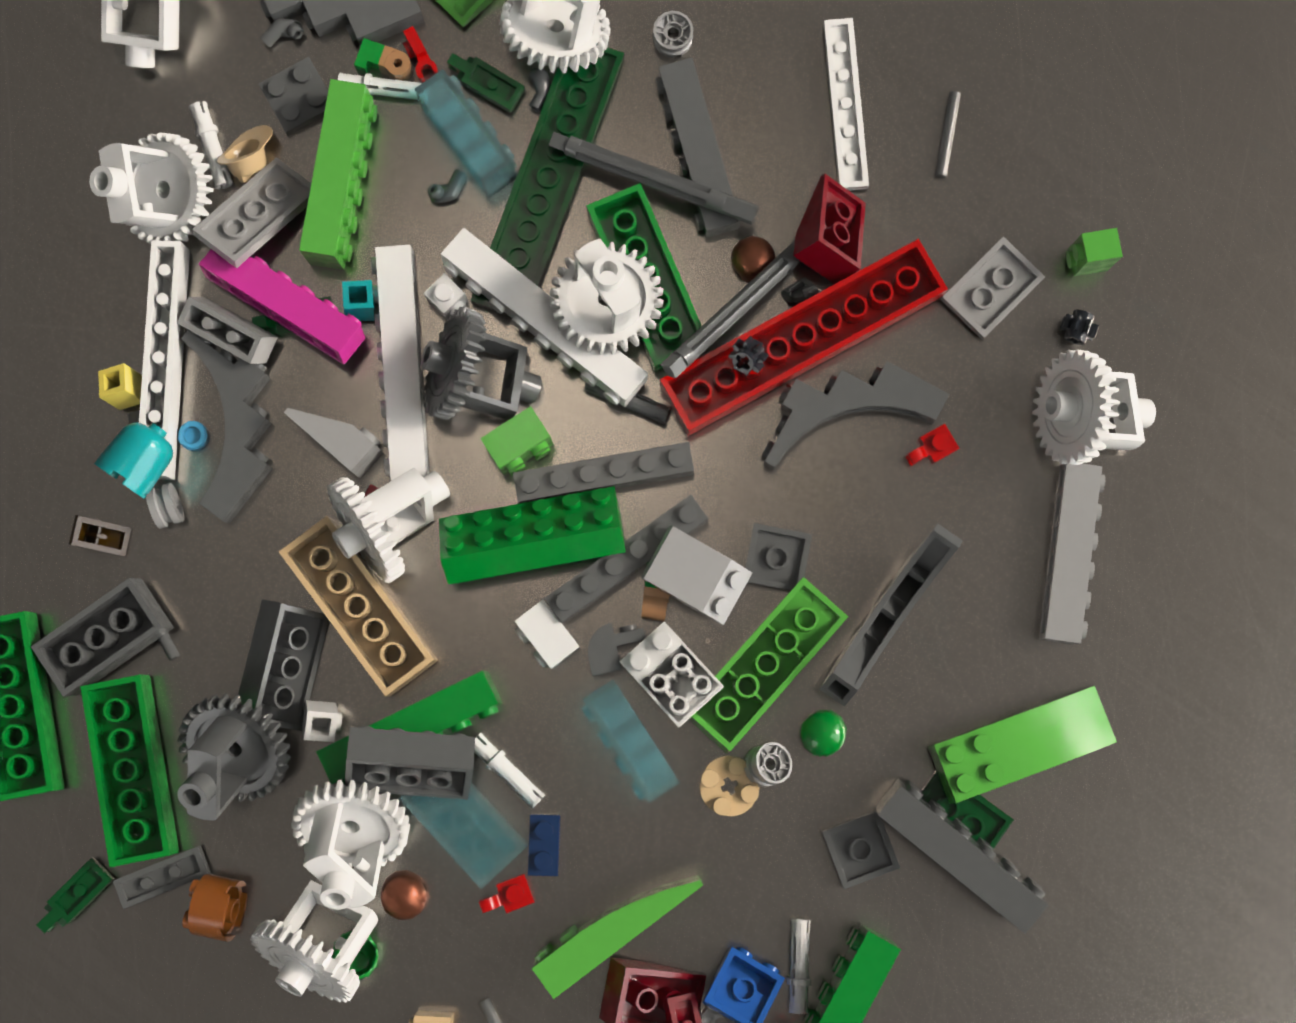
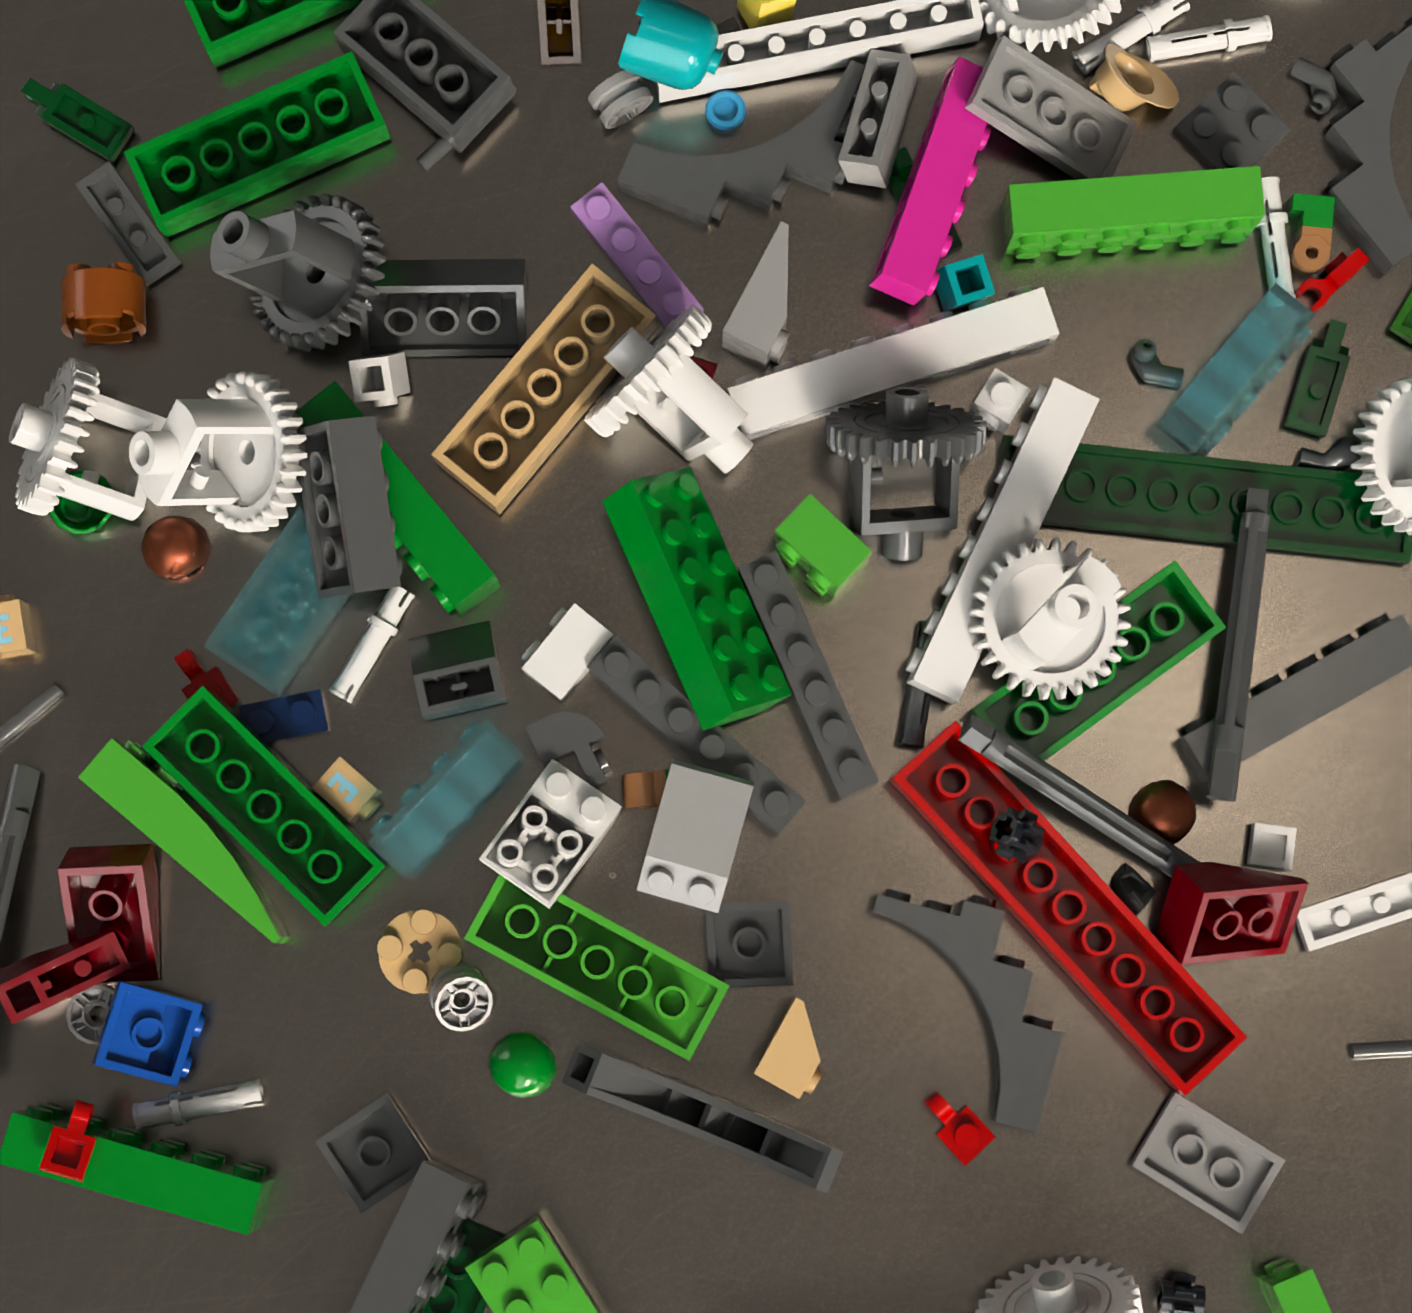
camera: 75 degrees right, 0 degrees up
none -> green brick [142,686,389,927]
none -> tan brick [312,756,382,823]
none -> dark grey slope [408,620,508,721]
none -> lavender plate [570,182,704,329]
none -> tan slope [752,996,823,1099]
none -> white pin [1145,15,1273,63]
none -> white plate [1247,822,1297,871]

